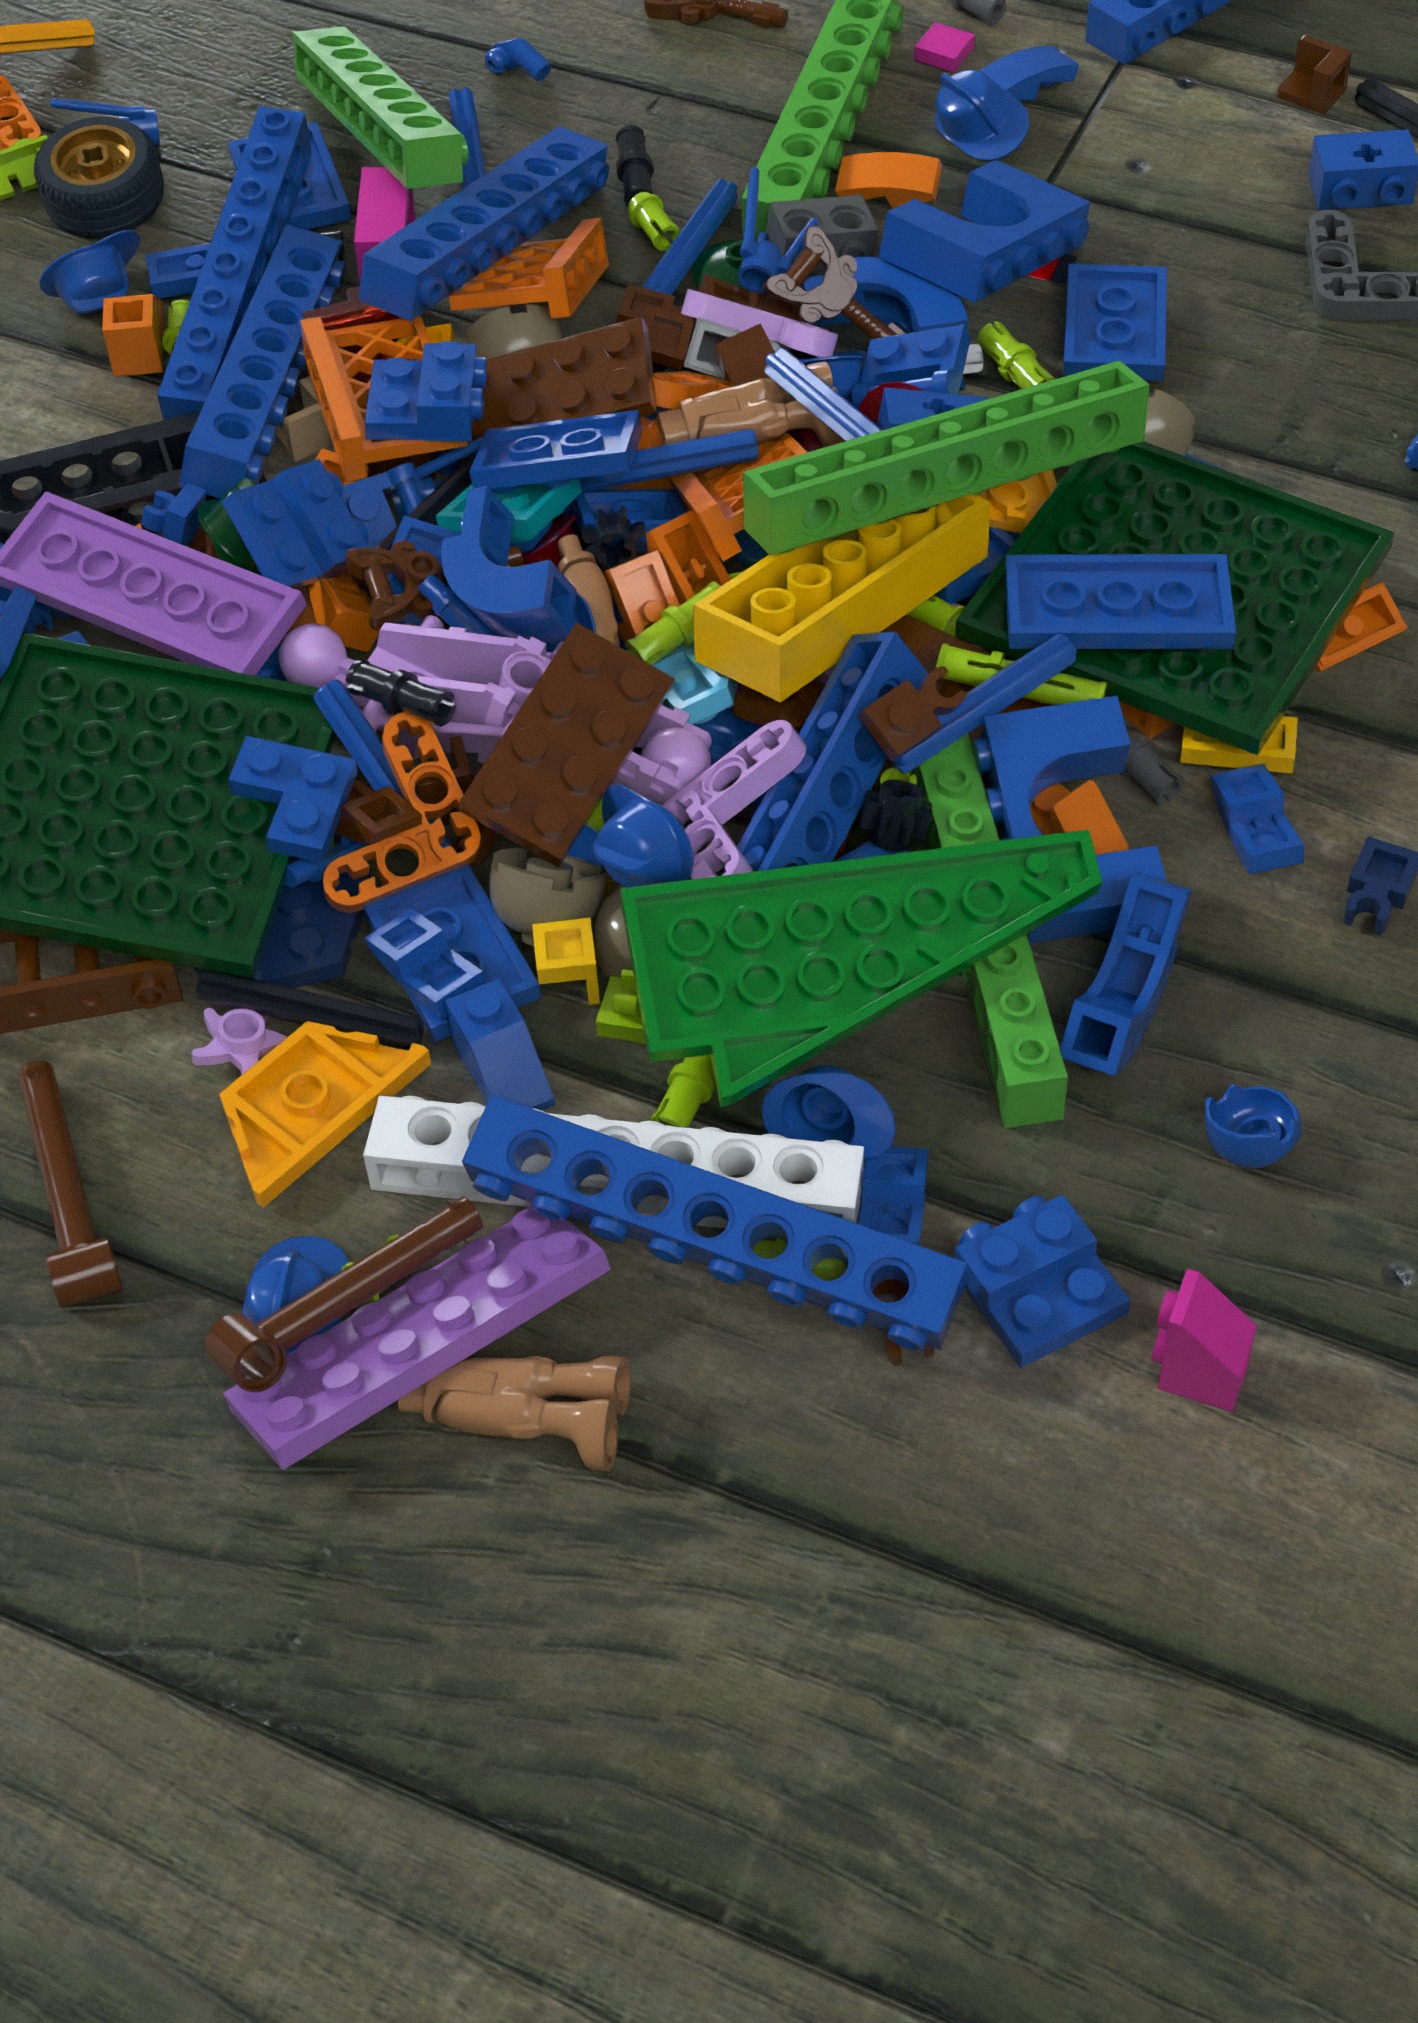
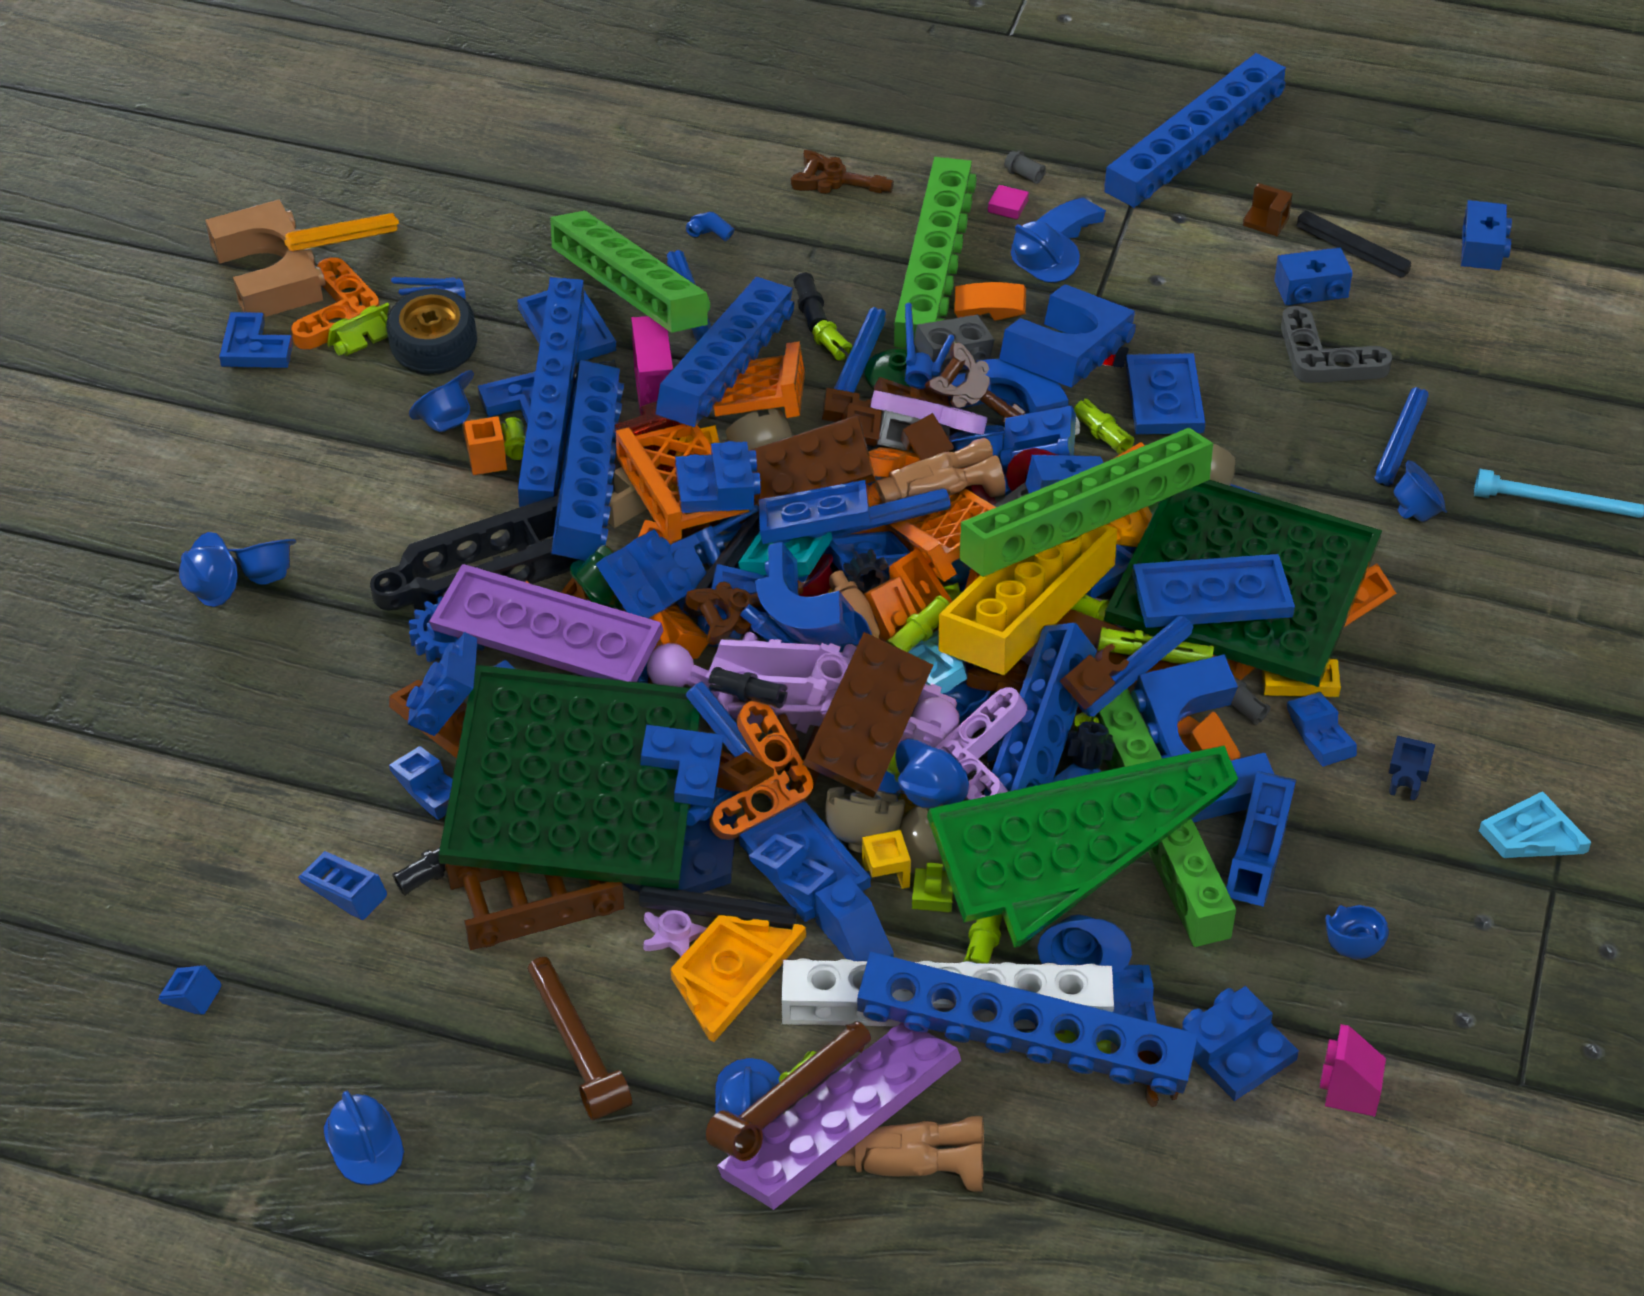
camera: 10 degrees left, 5 degrees down
blue tile [141,483,207,547] -> none
axle [764,348,882,441] -> none

